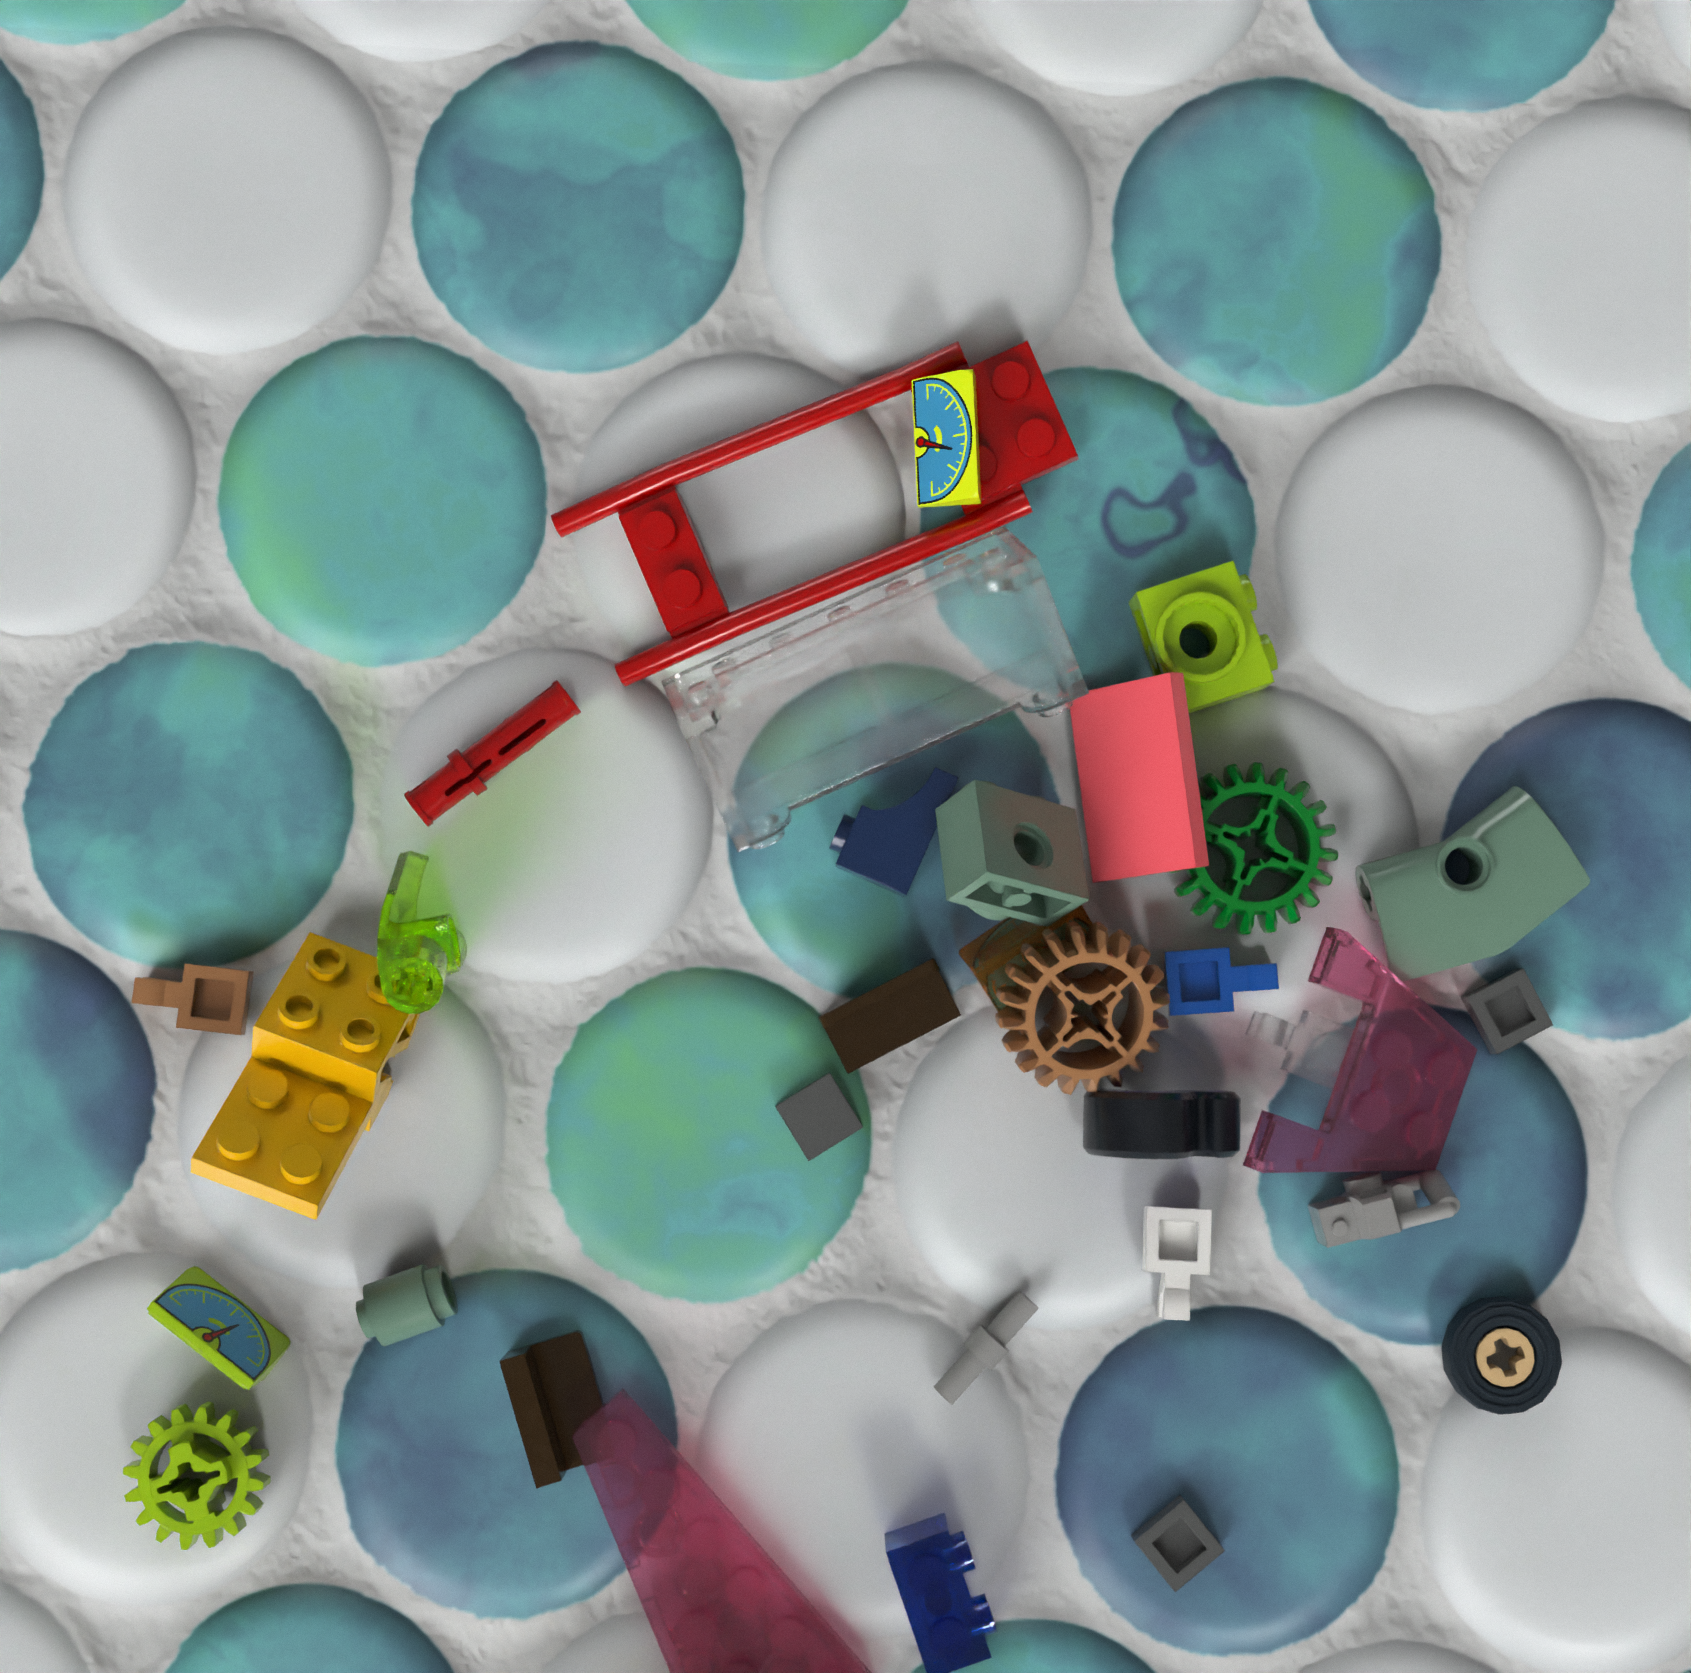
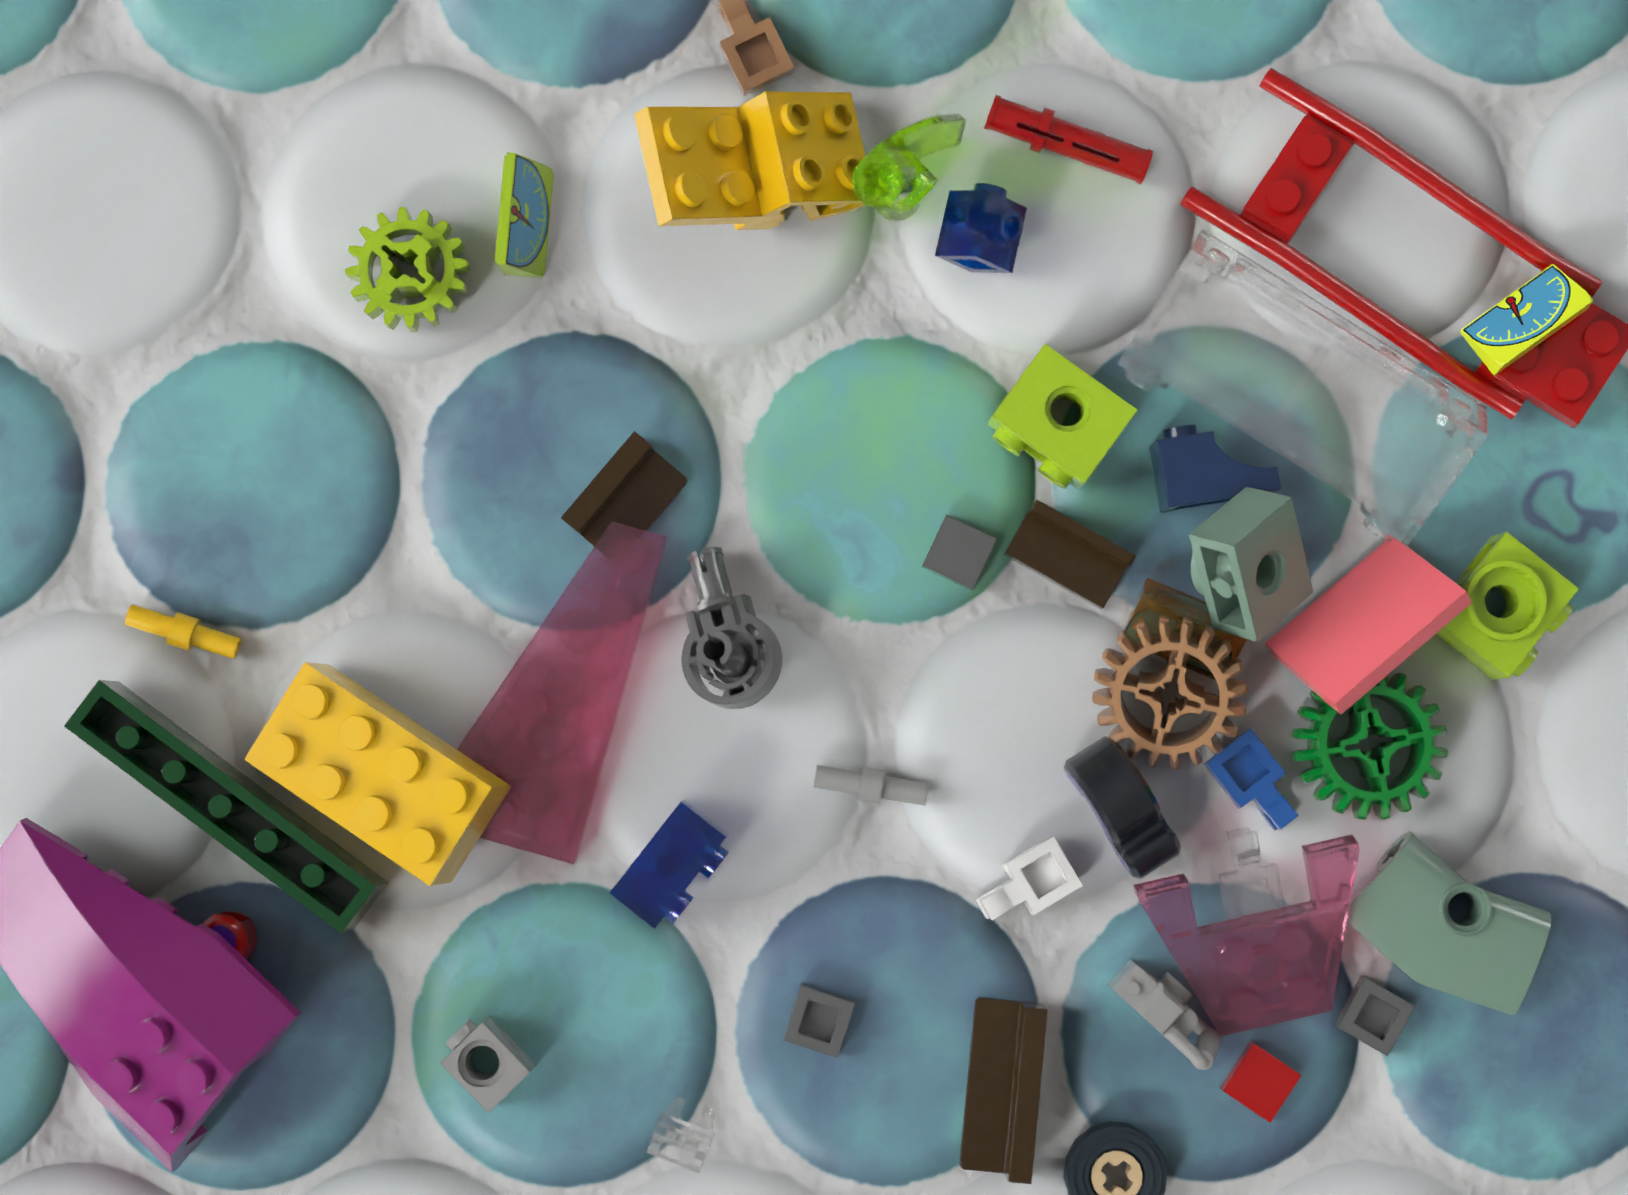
camera: 60 degrees right, 0 degrees up
sand green brick [356,1264,458,1347] -> none
none -> dark grey pin [681,547,782,709]
none -> clear blue brick [935,183,1027,273]
none -> dark brown panel [959,997,1048,1184]
none -> lime brick [988,344,1137,489]
none -> red tile [1220,1041,1302,1123]

